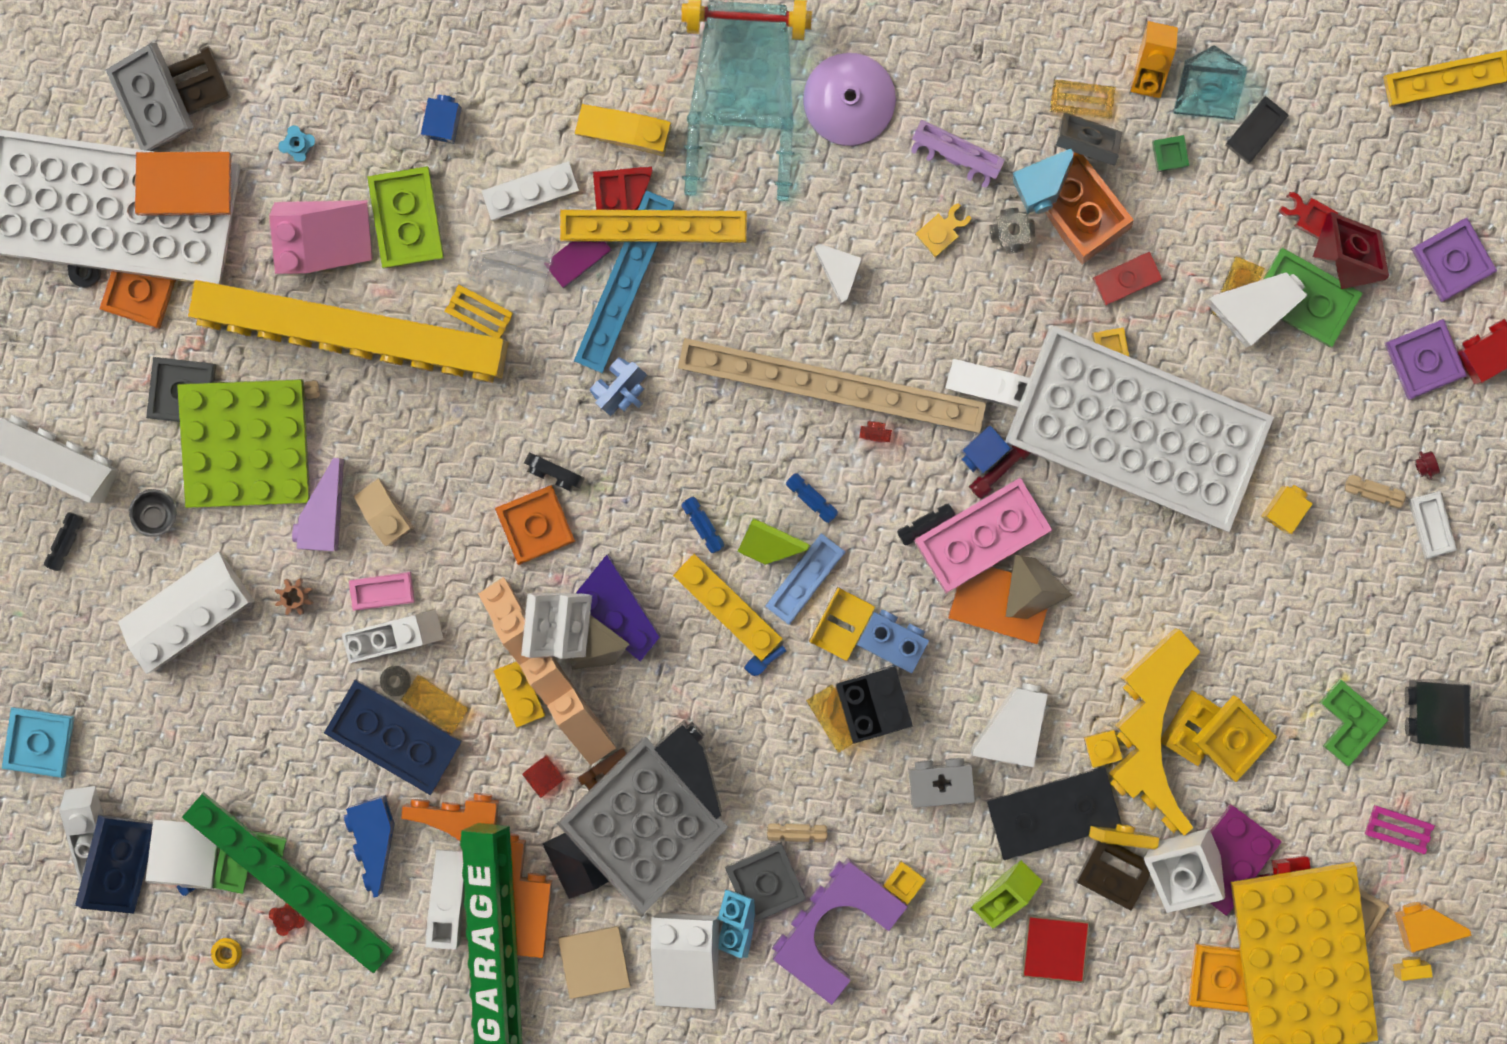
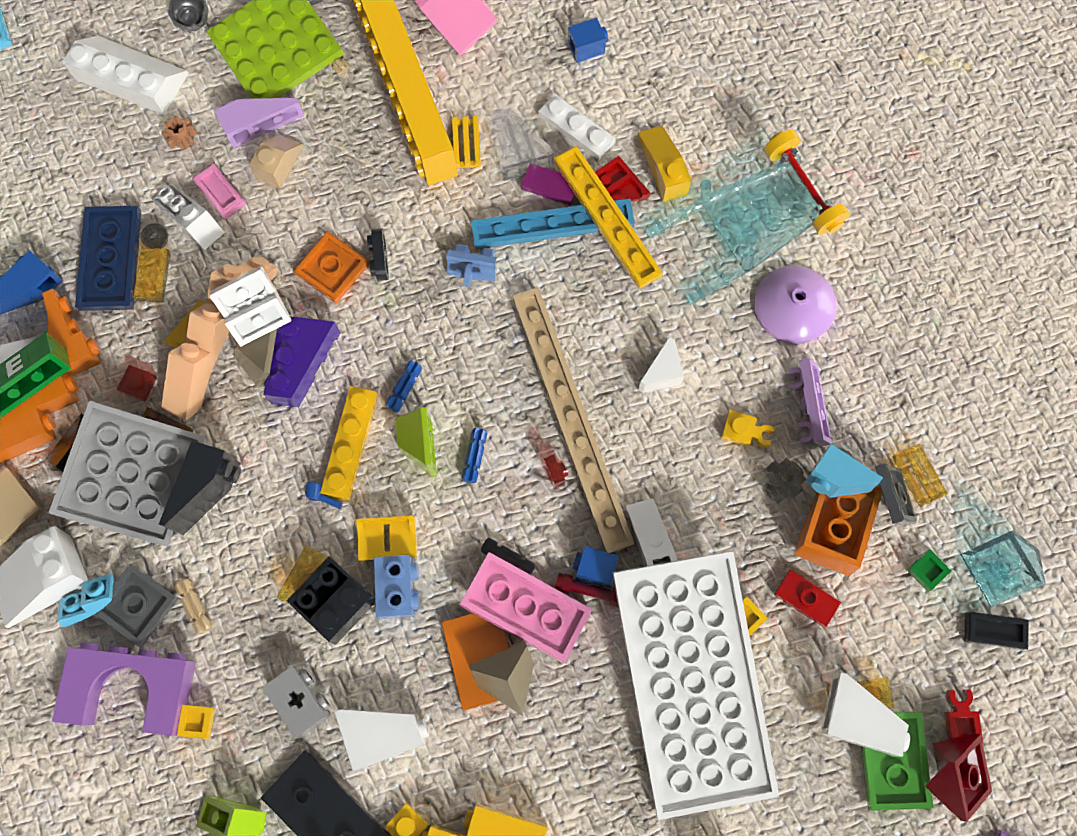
camera: 65 degrees right, 15 degrees down
lime plate [367,166,444,269] -> none
light blue tile [765,533,845,625] -> none
light orange slope [1130,21,1178,98] -> none

